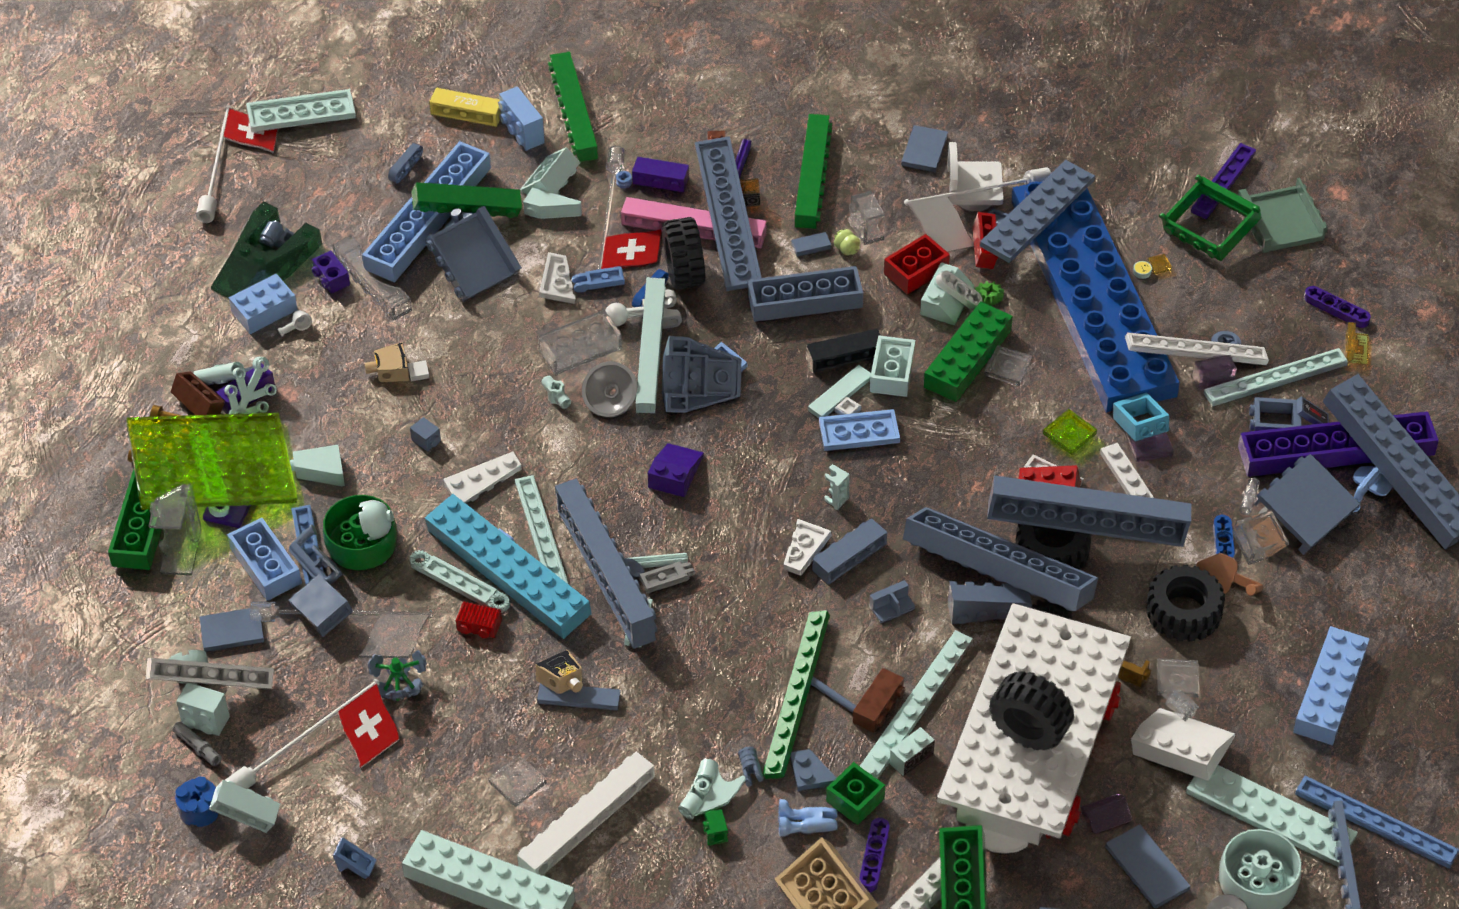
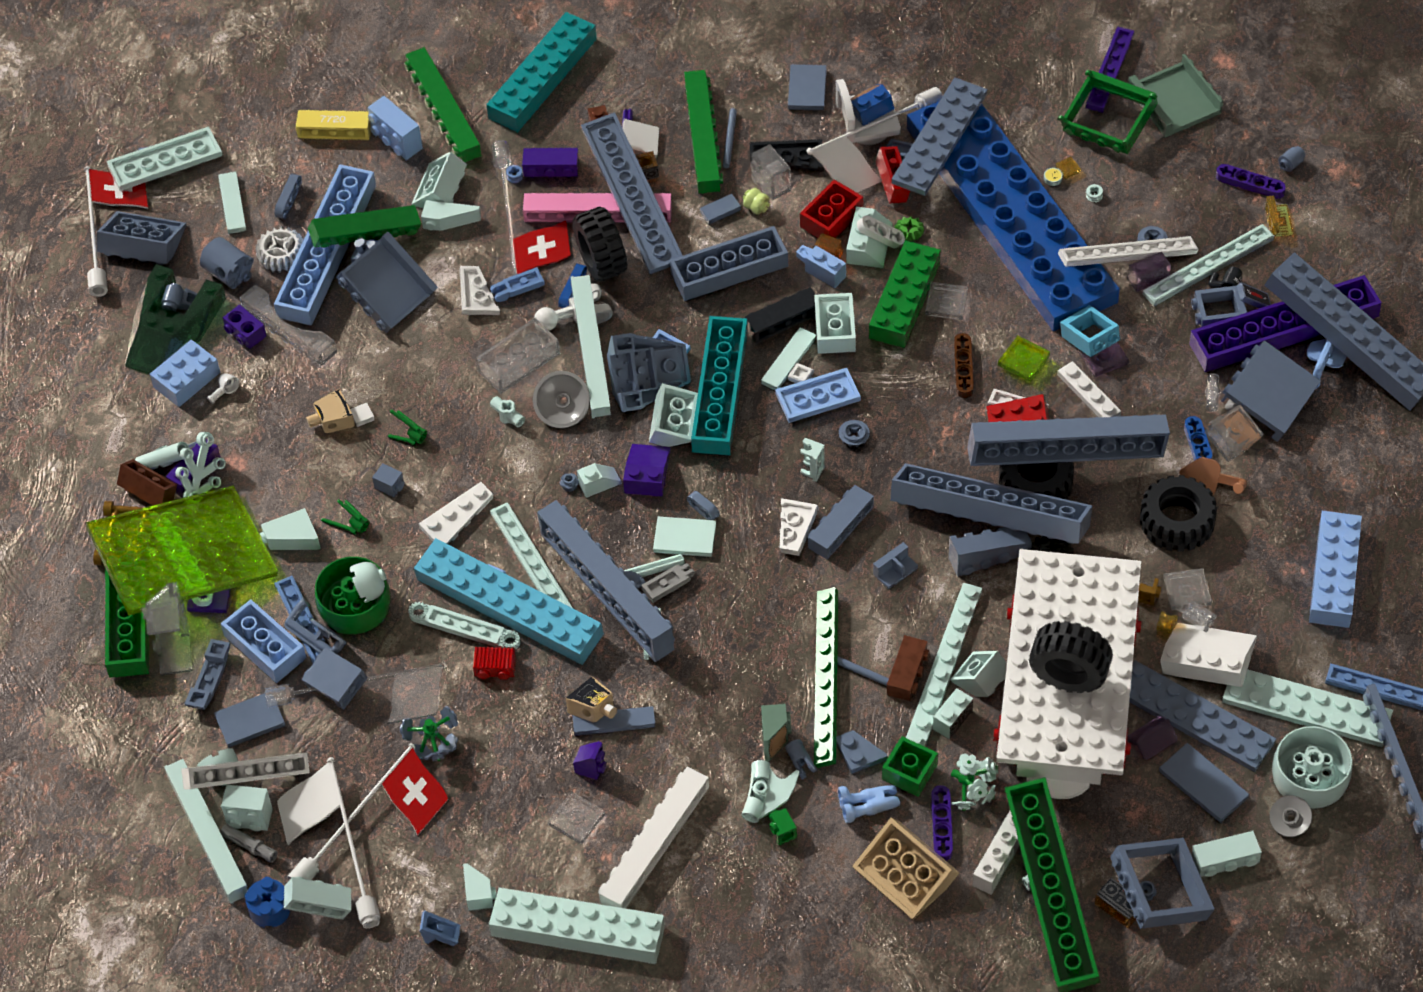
camera: 10 degrees left, 5 degrees up
none -> sand blue slope [97,211,186,264]
none -> light aqua tile [164,759,248,904]
none -> sand blue slope [185,639,230,710]
none -> sand blue cylinder [200,237,254,289]
none -> light aqua tile [218,172,246,234]
none -> white gear [255,226,304,272]
none -> white flag [277,757,380,928]
none -> green plant [321,499,370,535]
none -> green plant [388,410,427,446]
none -> light aqua slope [463,863,496,911]
none -> teal brick [486,12,597,132]
none -> sand blue plate [560,473,579,491]
none -> dark purple slope [573,741,606,780]
none -> light aqua slope [577,463,622,498]
none -> white tile [622,119,659,159]
none -> light aqua slope [649,383,698,447]
none -> light aqua tile [653,516,716,557]
none -> sand blue beam [687,491,720,520]
none -> teal brick [691,316,748,455]
none -> sand blue bar [723,108,737,168]
none -> black wing [749,139,824,172]
none -> sand green slope [761,704,791,762]
none -> light blue hinge [796,245,846,288]
none -> clear orange brick [814,233,843,259]
none -> sand blue gear [839,420,870,447]
none -> blue slope [850,84,894,126]
none -> light aqua slope [950,651,1007,697]
none -> light aqua plant [951,754,999,811]
none -> reddish brown beam [954,333,973,398]
none -> light aqua bush [1086,184,1103,202]
none -> sand blue plate [1129,660,1276,772]
none -> clear yellow wheel [1156,611,1178,634]
none -> black piece [1208,267,1243,288]
none -> sand blue brick [1278,146,1306,172]

